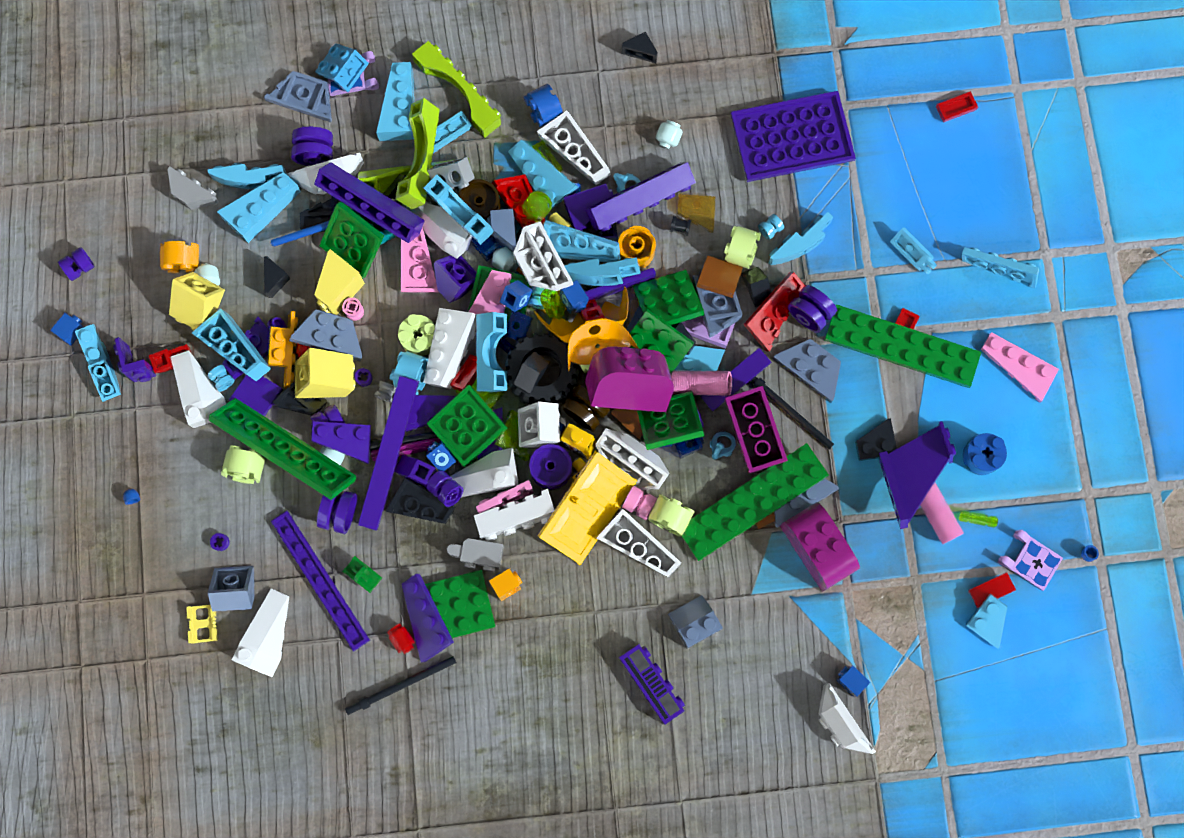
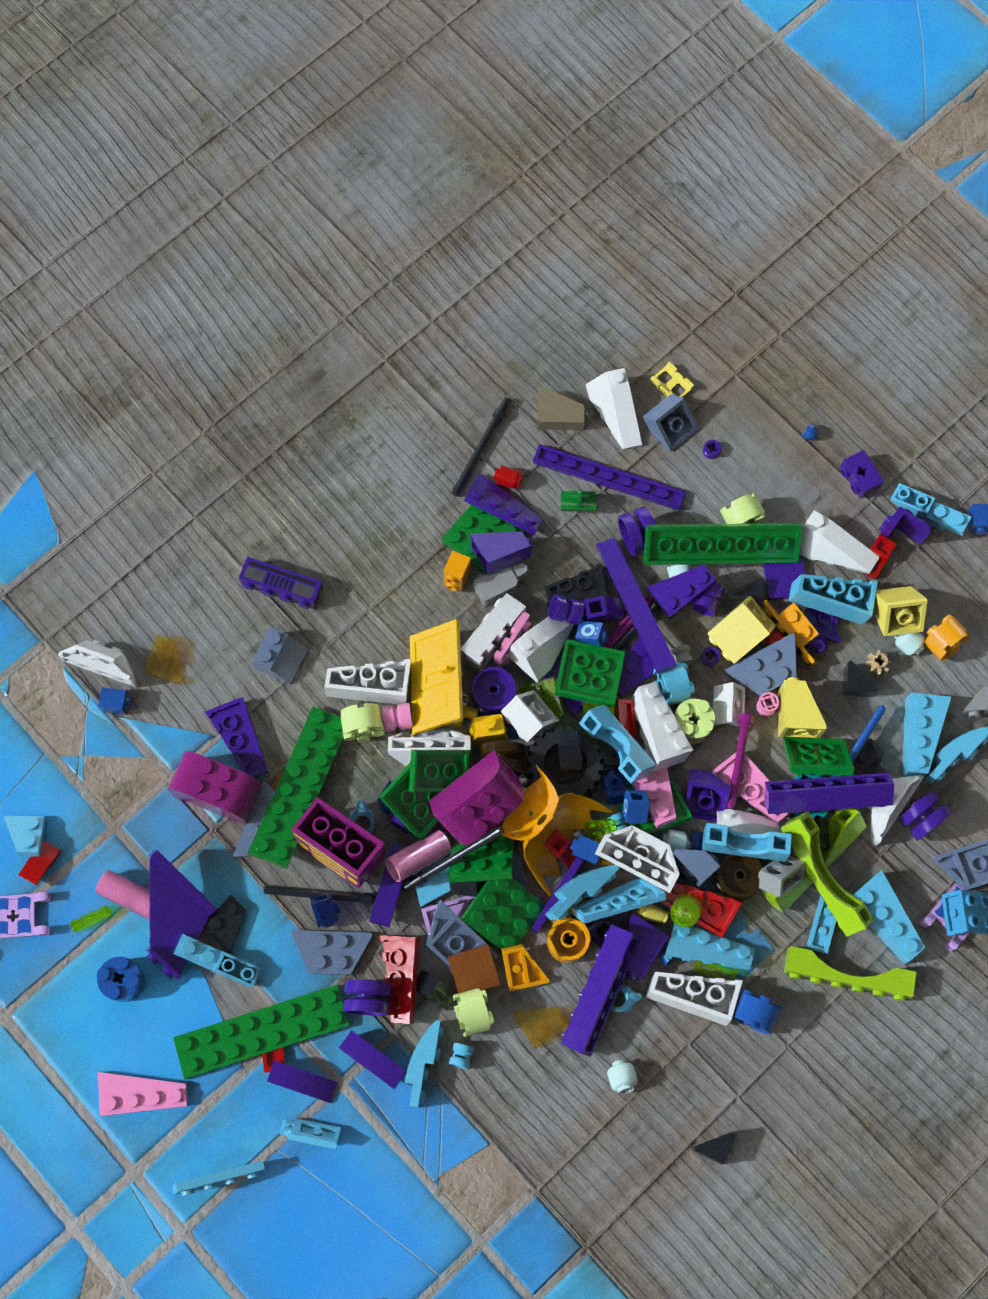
camera: 140 degrees right, 5 degrees down
medium azure wheel [208,365,235,392] -> none
black bush [670,216,692,236] -> none
dark purple plate [730,91,856,182] -> none
none -> clear yellow wing [143,634,182,685]
none -> medium azure slope [173,934,261,988]
none -> dark purple wing [205,697,269,778]
none -> dark purple slope [267,1060,338,1103]
none -> clear blue brick [310,891,341,928]
none -> dark purple slope [339,1030,407,1090]
none -> black bar [402,826,504,892]
none -> green tile [409,749,470,792]
none -> dark purple slope [470,532,533,575]
none -> light orange wing [501,944,550,992]
none -> dark tan slope [537,386,588,430]
none -> white panel [713,683,745,727]
none -> magenta piece [727,714,755,810]
none -> dark purple brick [840,450,884,499]
none -> tan gear [865,650,892,676]

